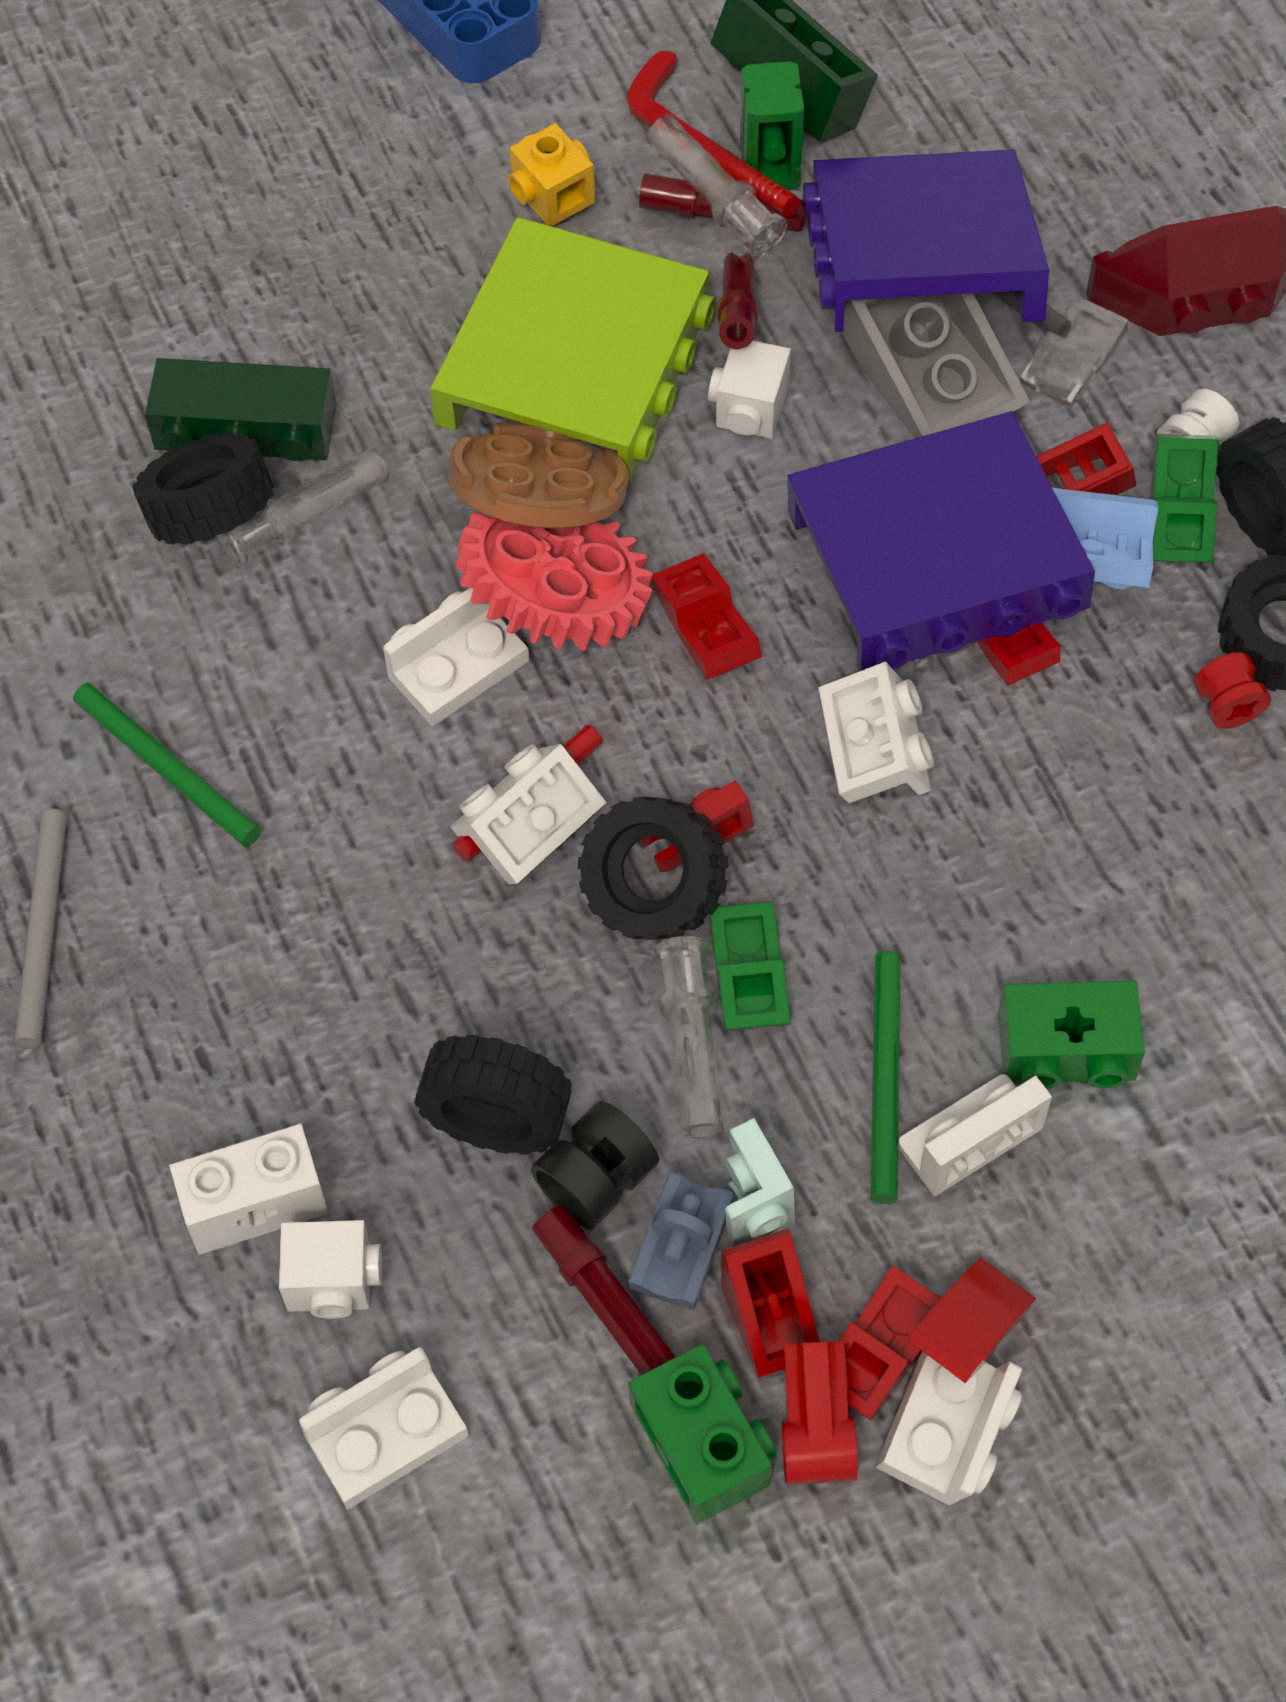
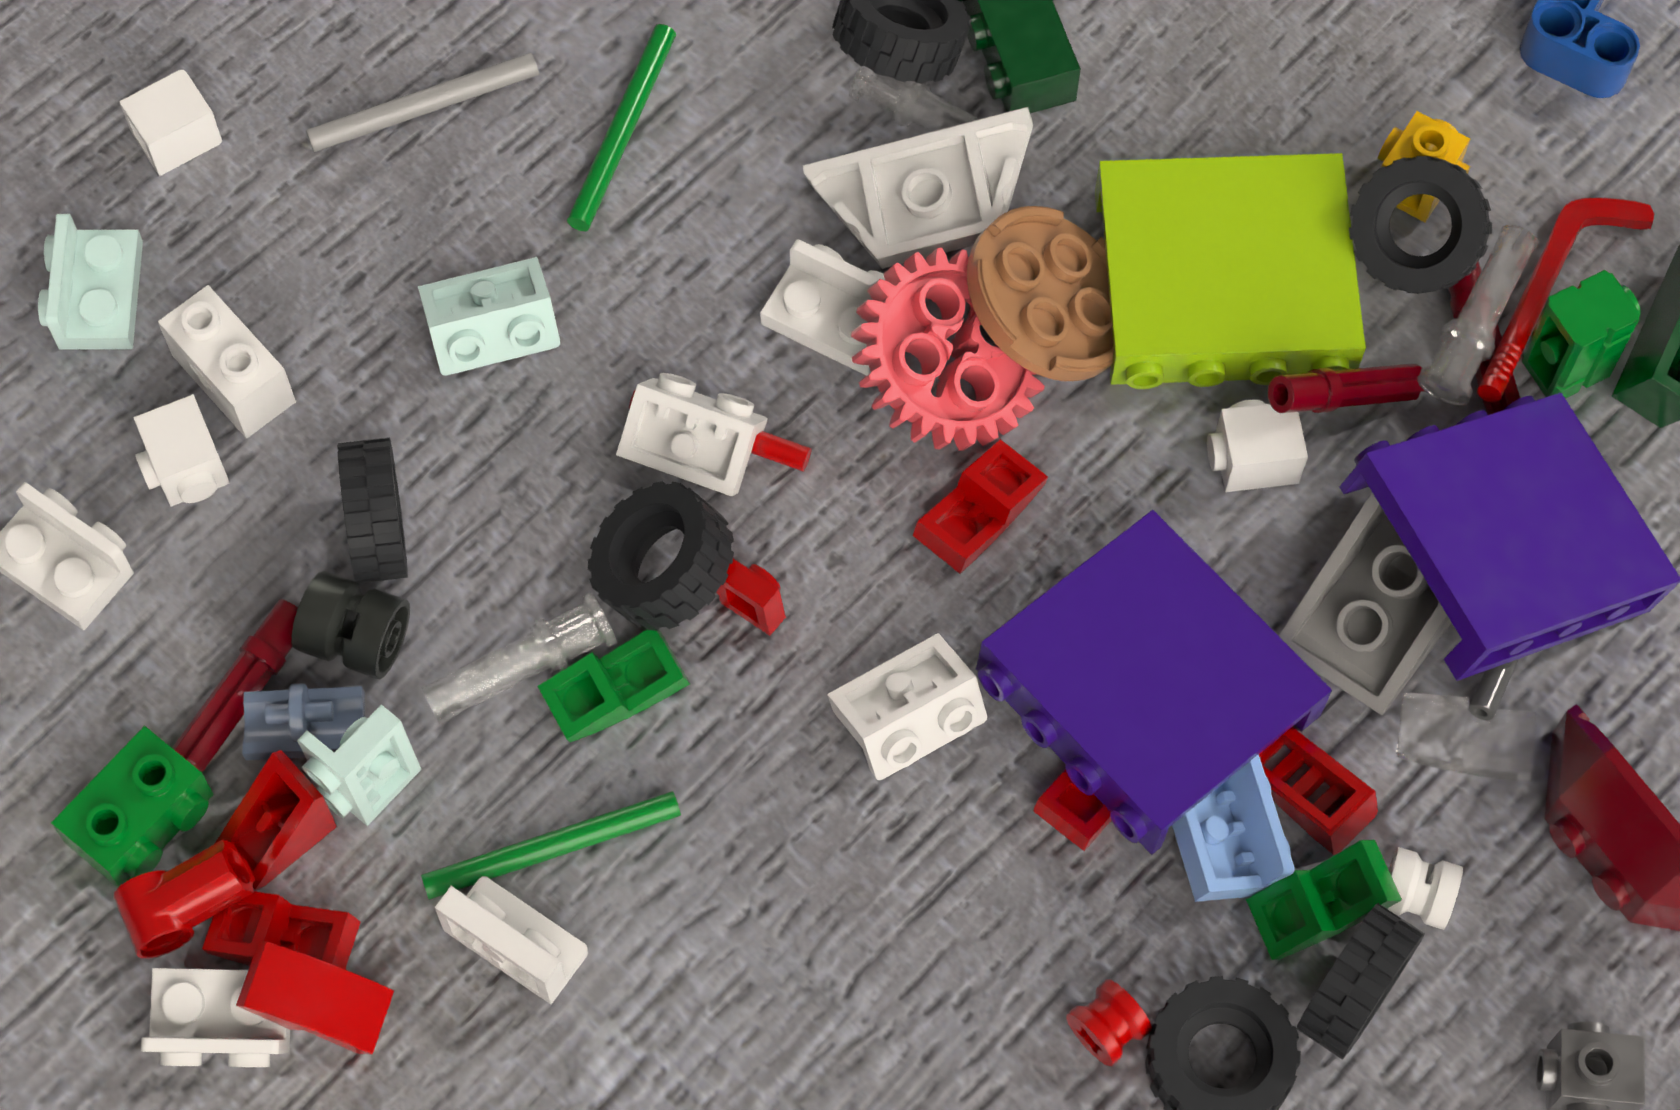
camera: 65 degrees right, 5 degrees up
green brick [998,981,1145,1089] -> none
none -> light aqua bracket [38,214,143,349]
none -> light aqua bracket [418,257,560,376]
none -> white wing [803,107,1033,269]
none -> black tyre [1349,156,1492,294]

